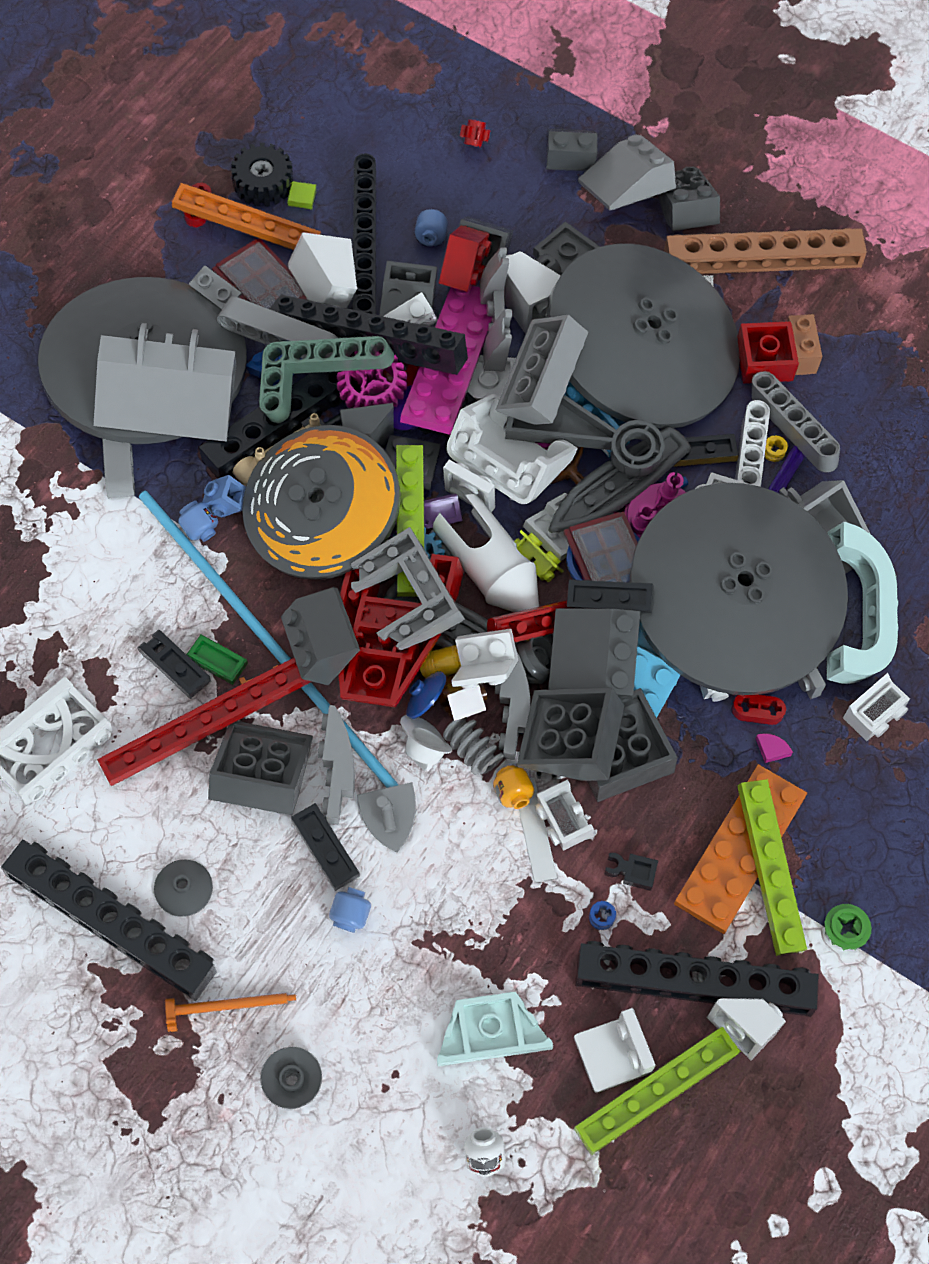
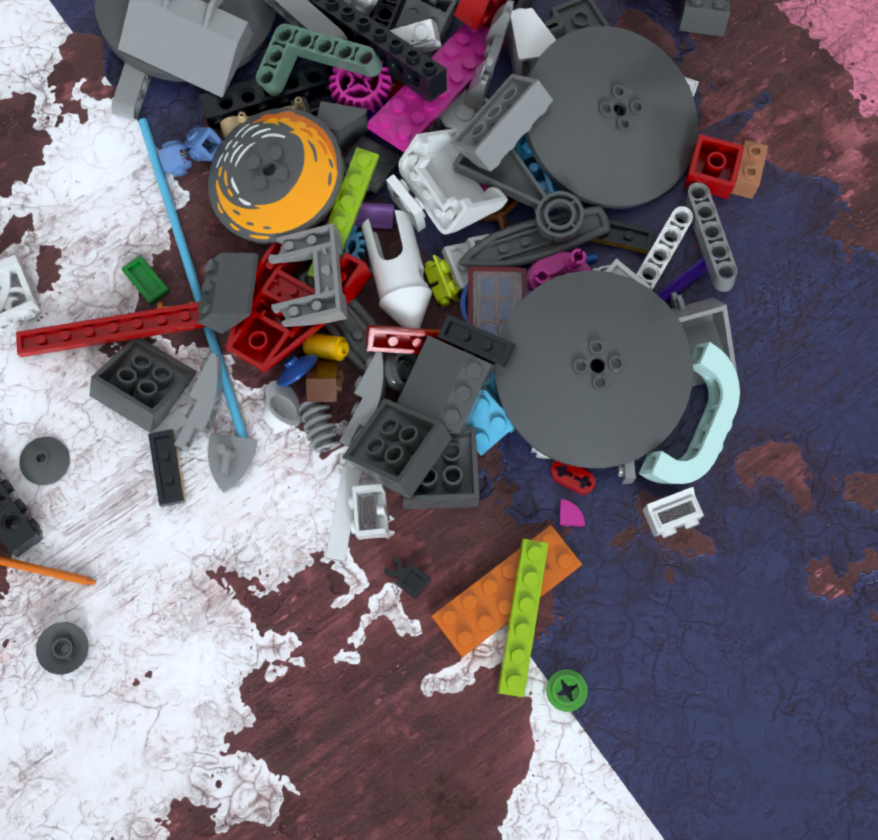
camera: 20 degrees right, 10 degrees up
black plate [137,630,211,699] -> none
medium blue head [329,887,371,933] -> none
light aqua wing [437,992,553,1066] -> none
white bracket [451,629,518,689] -> none
white head [464,1127,506,1177] -> none
light orange head [493,765,534,809] -> none
white bracket [574,1008,656,1093] -> none
lime plate [574,1026,741,1155] -> none
black brick [575,941,819,1016] -> none
blue bush [589,901,616,930] -> none
nougat brick [664,228,867,274] -> none
white slope [707,999,786,1060] -> none
yellow bush [764,435,788,462] -> none

